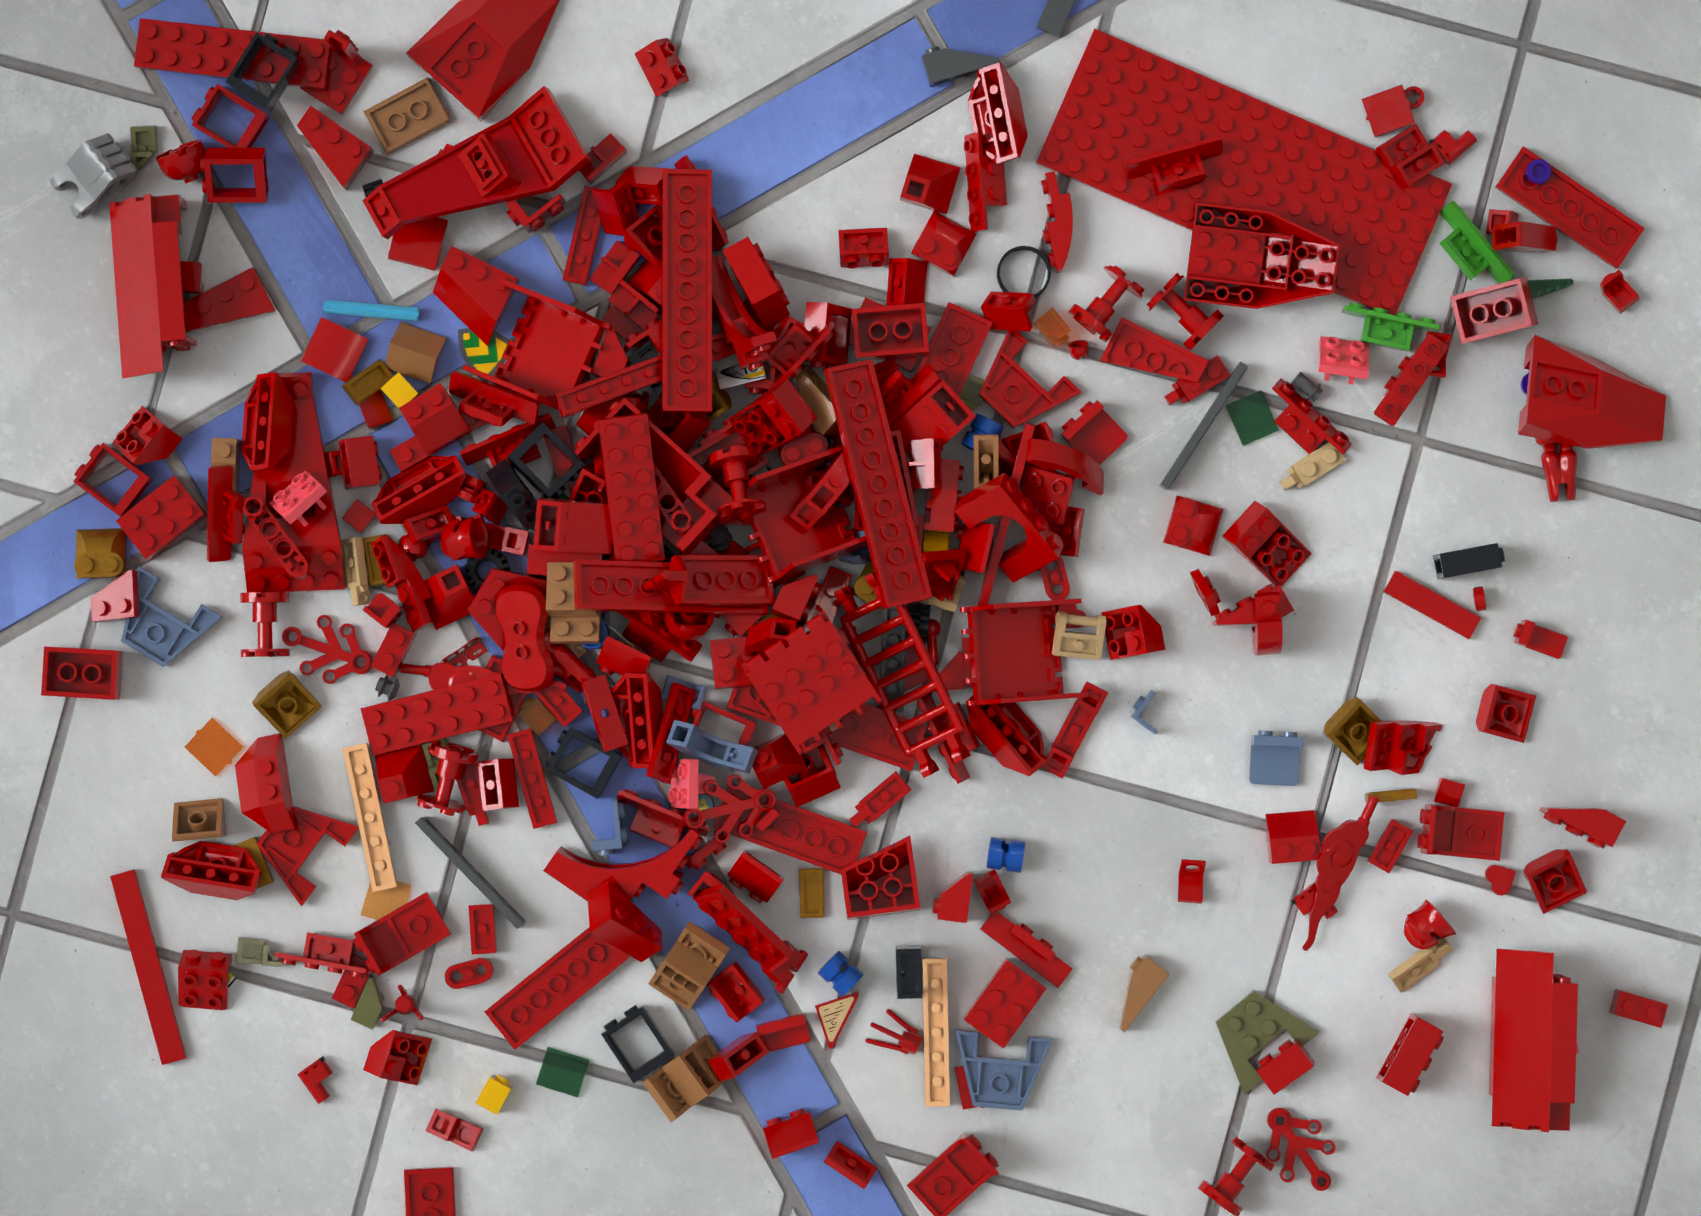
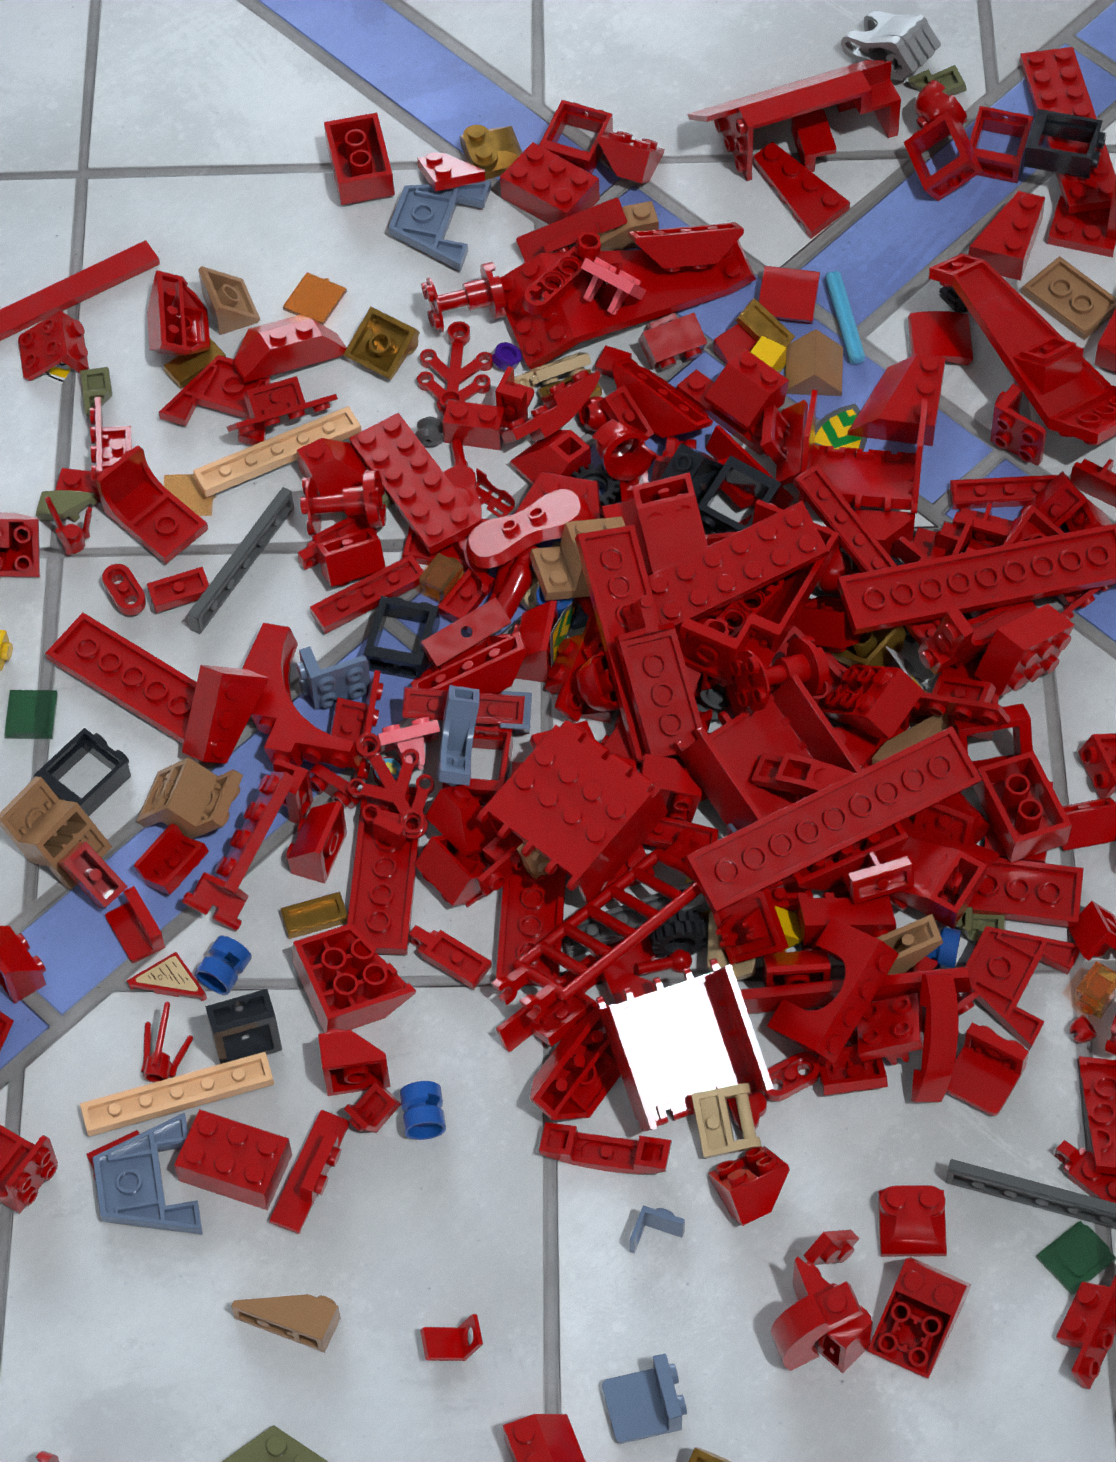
camera: 75 degrees right, 30 degrees down
tan hinge [1279,442,1346,490] -> none
none -> red bracket [227,376,338,435]
none -> dark purple tile [492,342,522,370]

